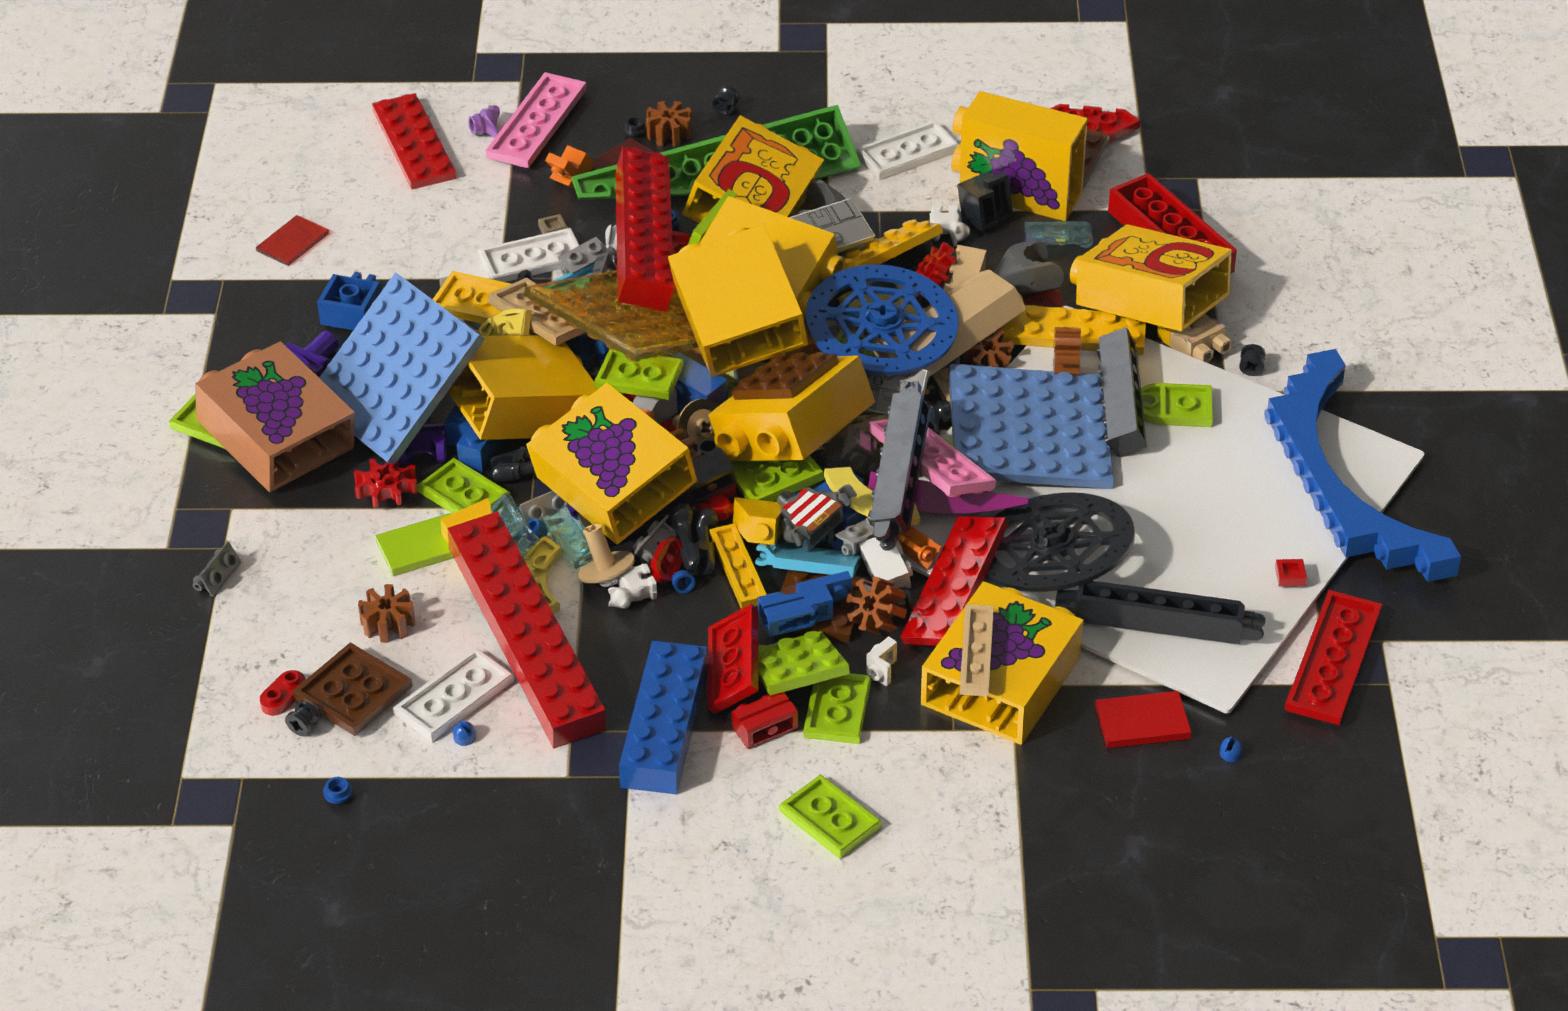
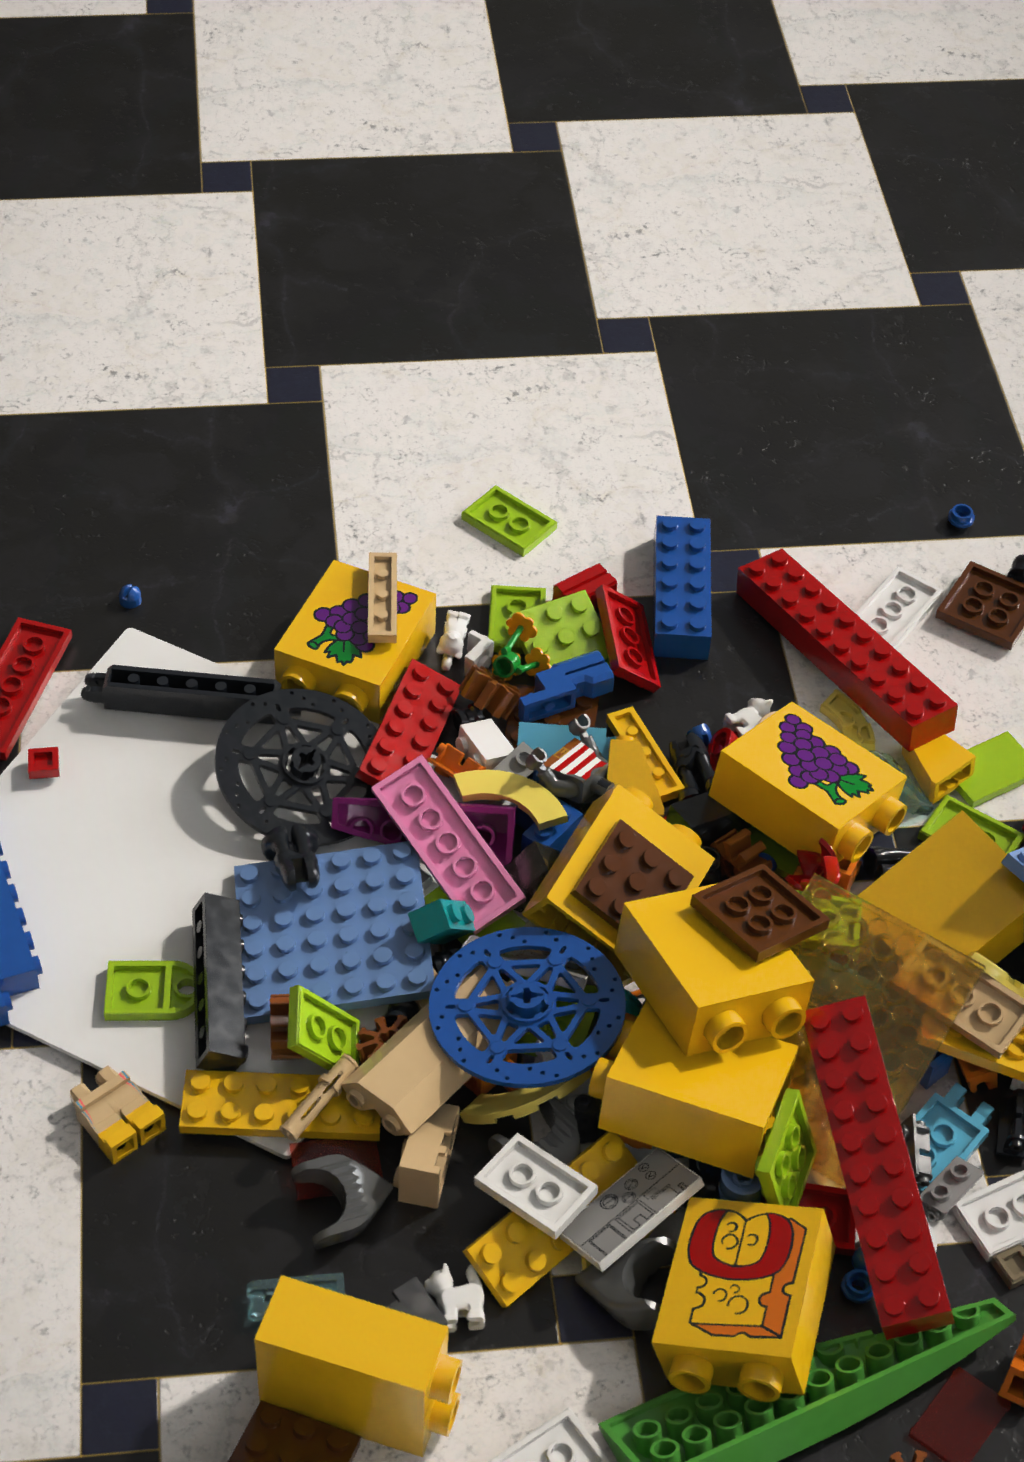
camera: 170 degrees right, 5 degrees up
dark orange gear [358,584,416,643] -> none
blue hinge [453,721,476,746] -> none
hinge [868,381,931,551] -> none
red gear [915,242,957,302] -> none
yellow brick [1070,224,1231,332] -> none
red tile [1095,691,1191,748] -> none
red brick [1108,173,1237,274] -> none
black wheel [1239,344,1266,376] -> none
none -> black piece [261,824,320,891]
none -> tan pin [279,1053,359,1142]
none -> lime tile [287,984,360,1071]
none -> teal brick [407,899,476,945]
none -> white animal [436,610,471,671]
none -> white plate [474,1133,598,1240]
none -> plant [491,612,551,680]
none -> reddish brown plate [690,863,830,963]
none -> red piece [785,837,841,893]

